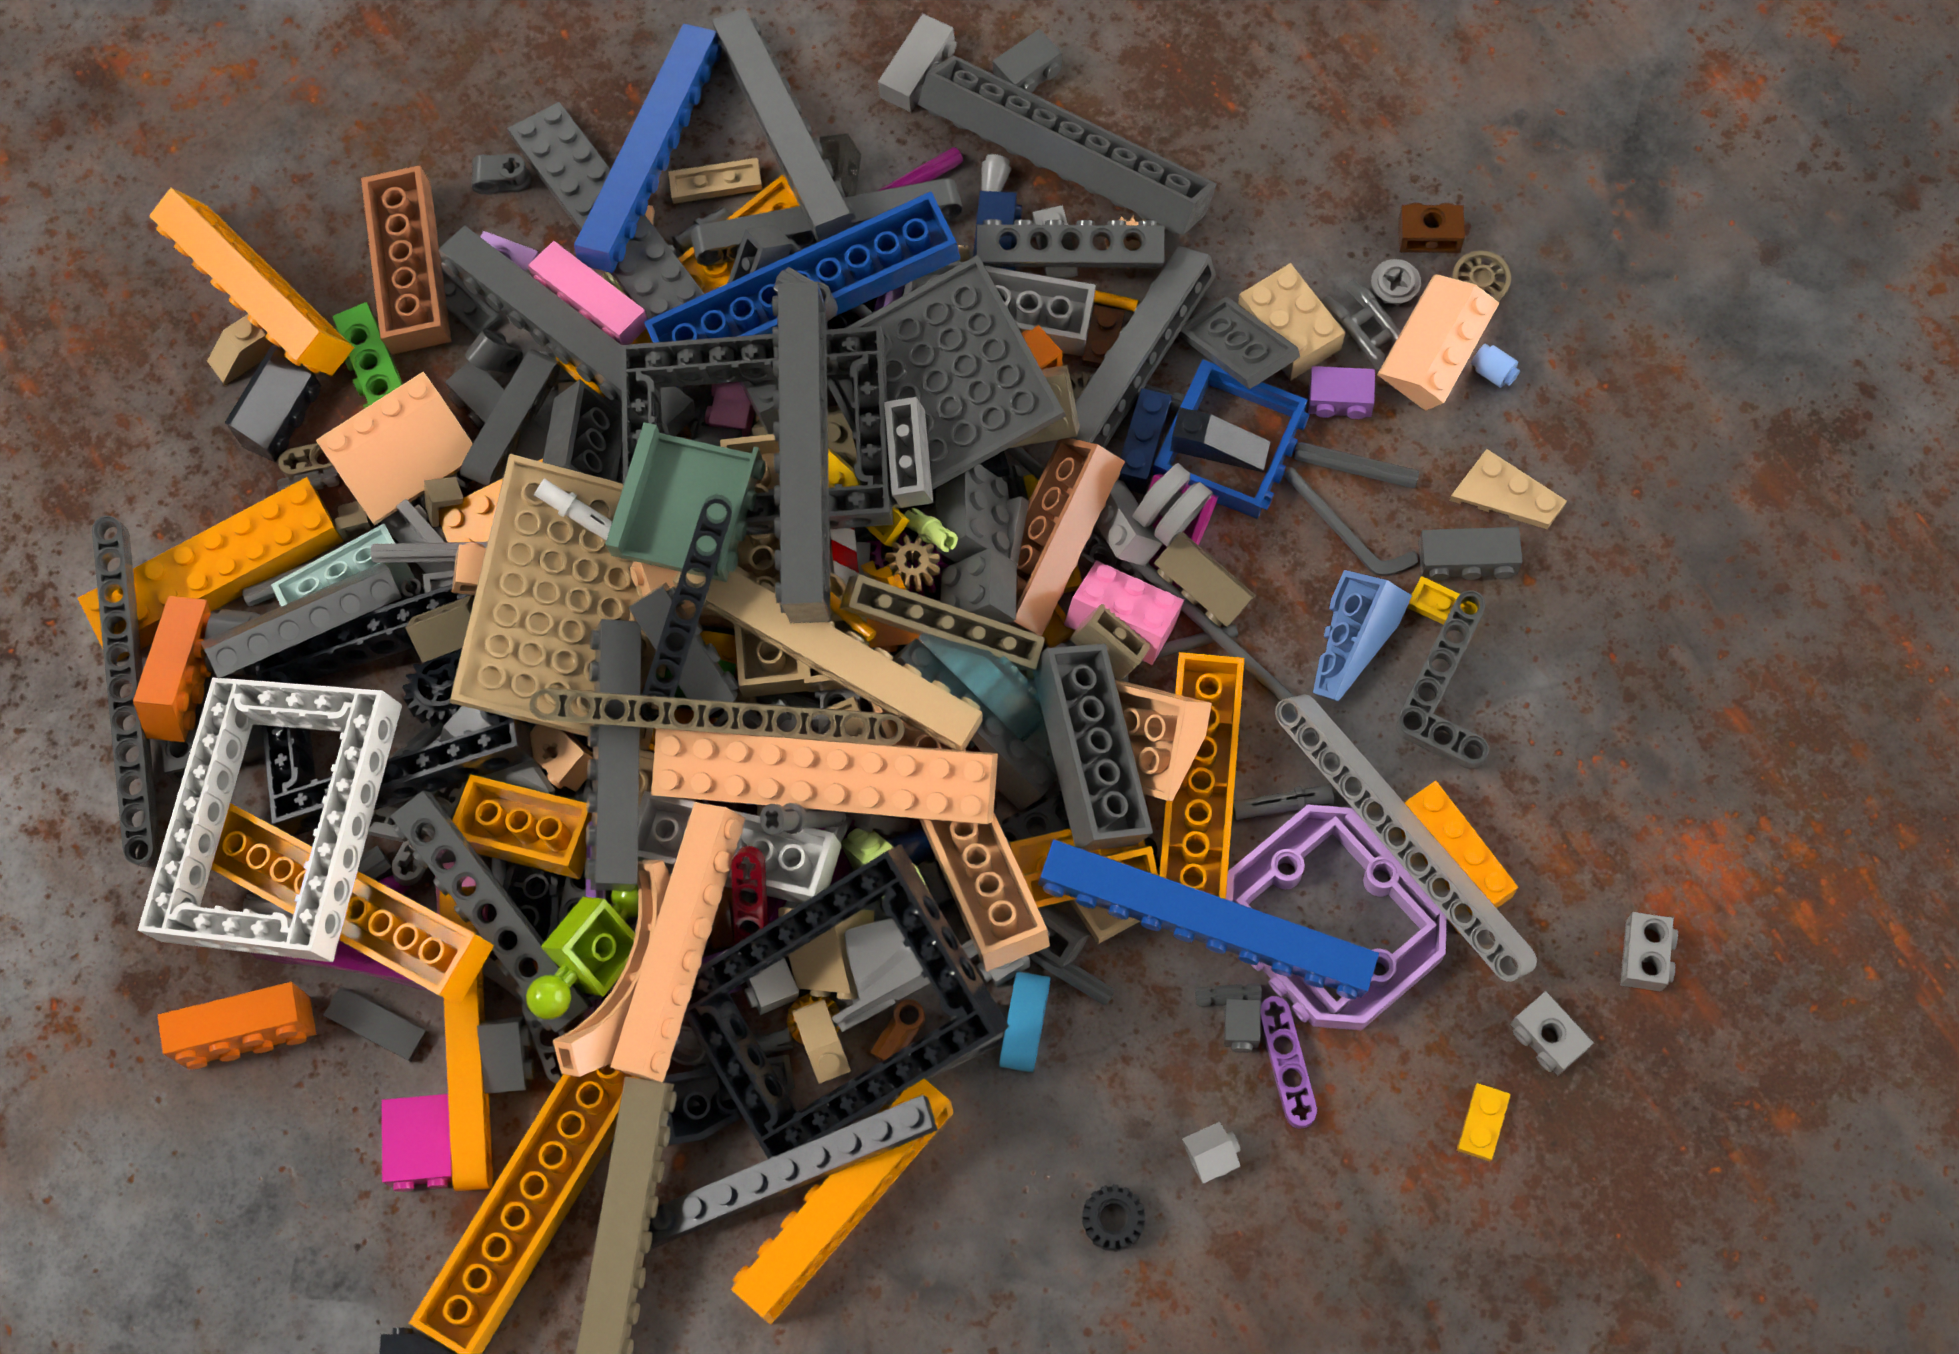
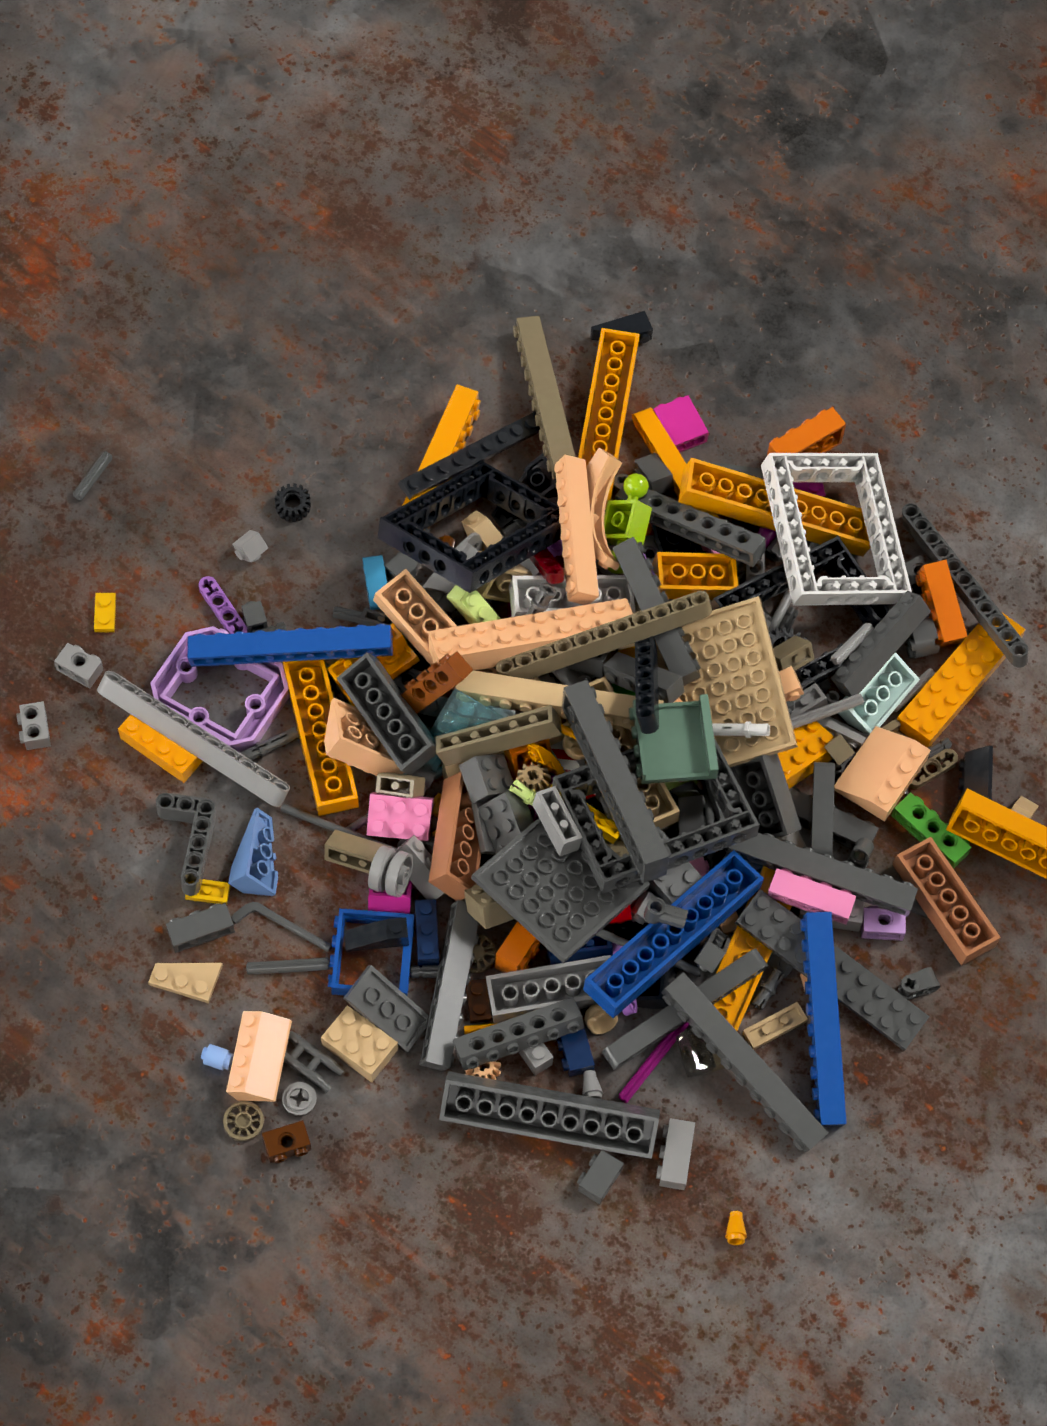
camera: 150 degrees right, 5 degrees down
medium lavender brick [1308,366,1375,419] -> none
none -> dark orange brick [401,651,473,713]
none -> light grey axle [831,623,874,665]

